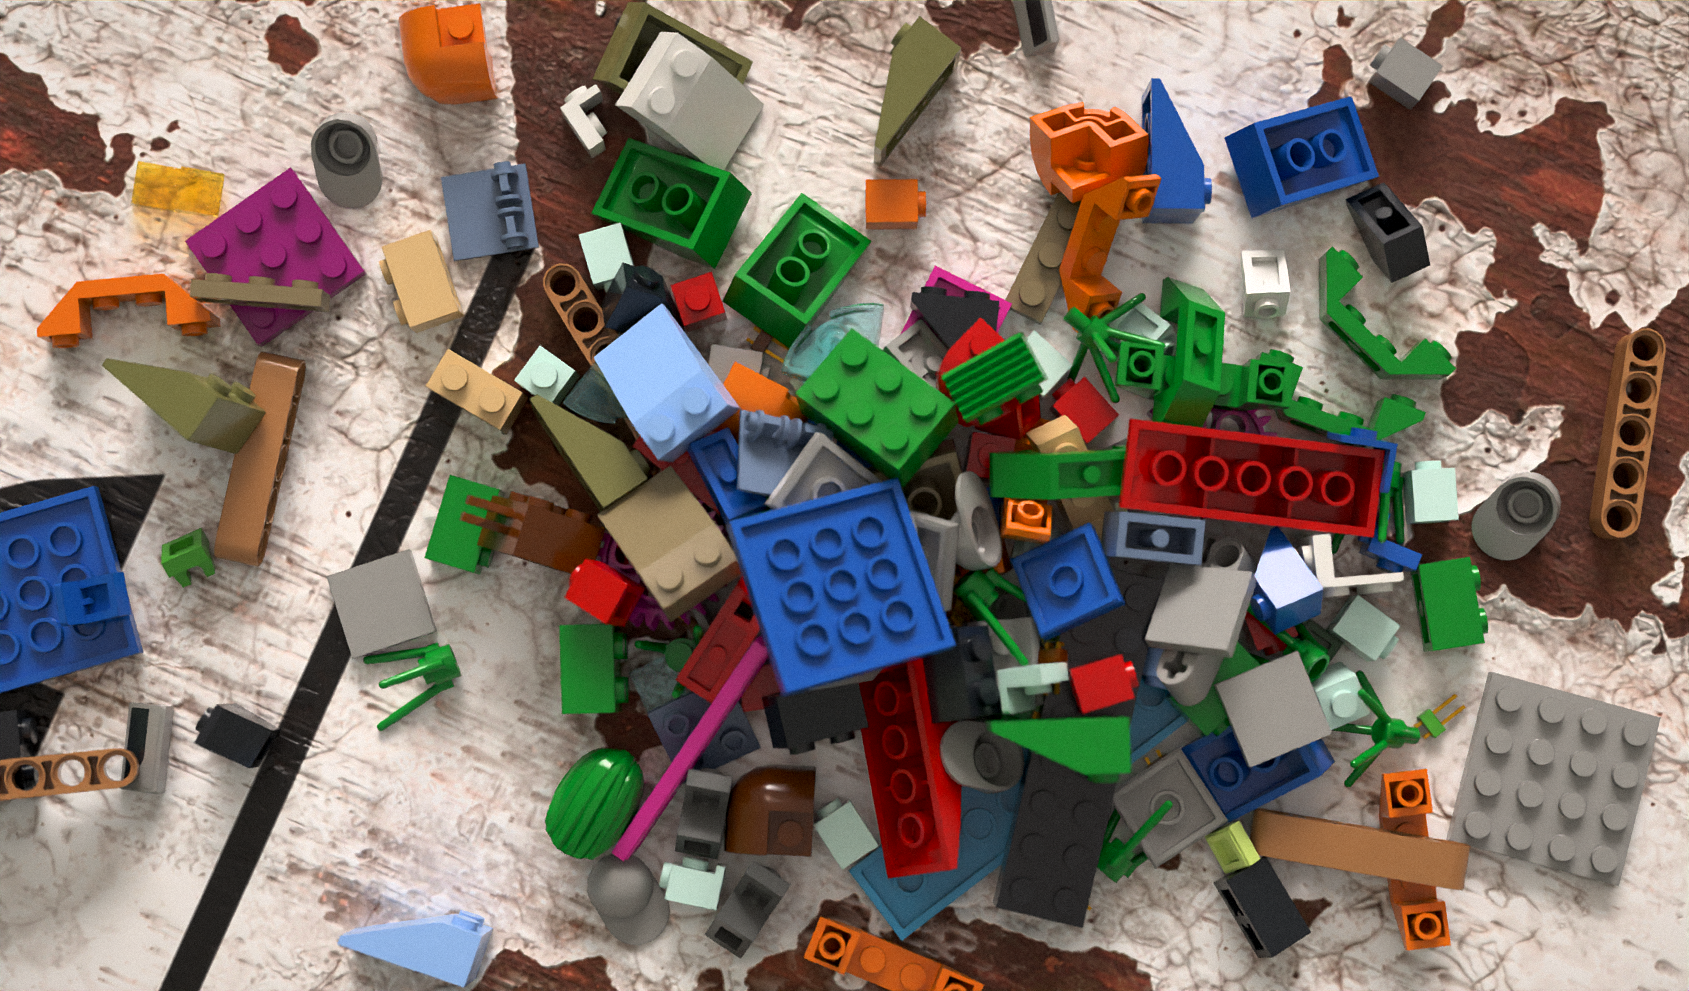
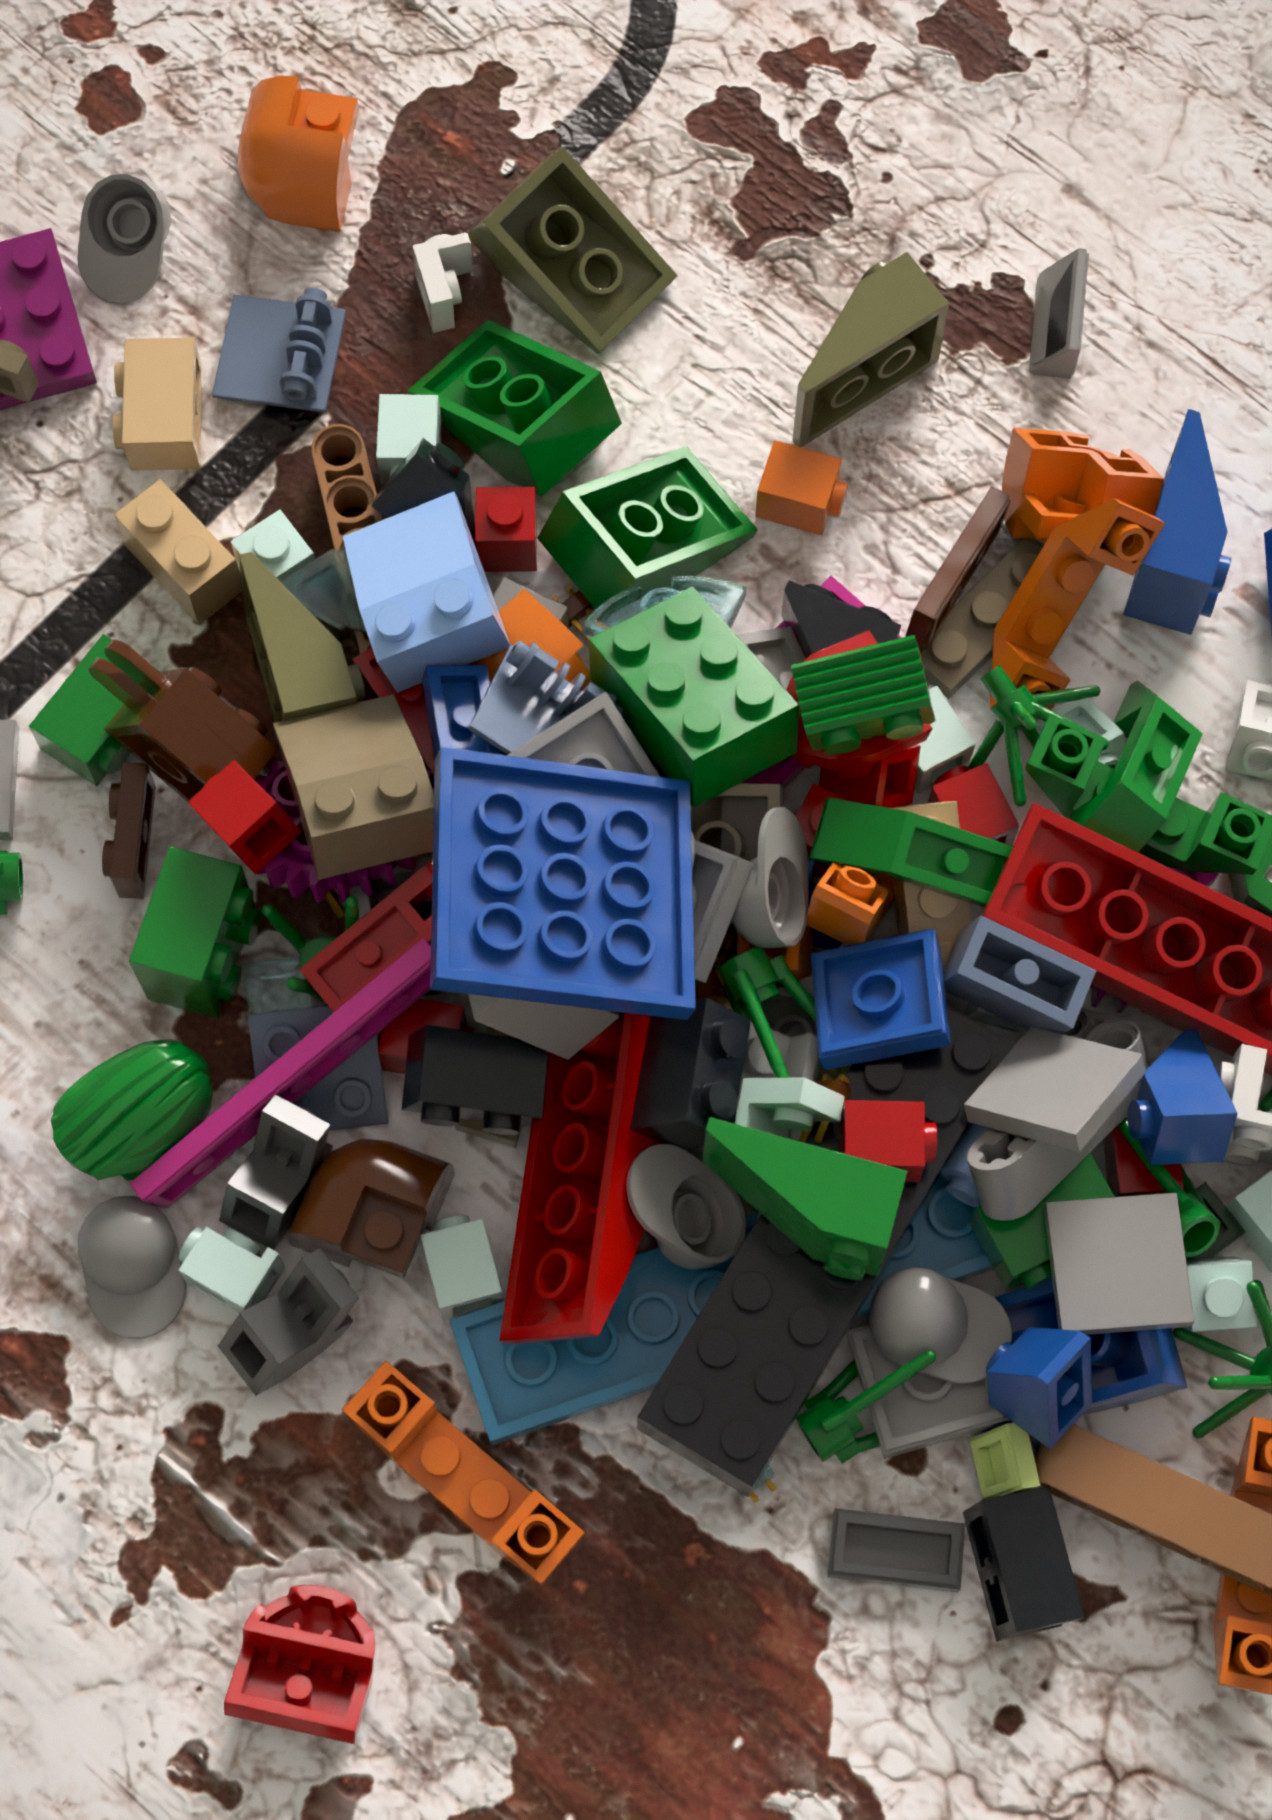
camera: 20 degrees right, 15 degrees down
white slope [615,32,764,170] -> none
none -> reddish brown plate [102,762,156,899]
none -> dark grey tile [827,1508,966,1592]
none -> light grey cap [869,1267,1012,1384]
none -> reddish brown tile [905,486,1011,653]
none -> blue slope [986,1327,1092,1449]

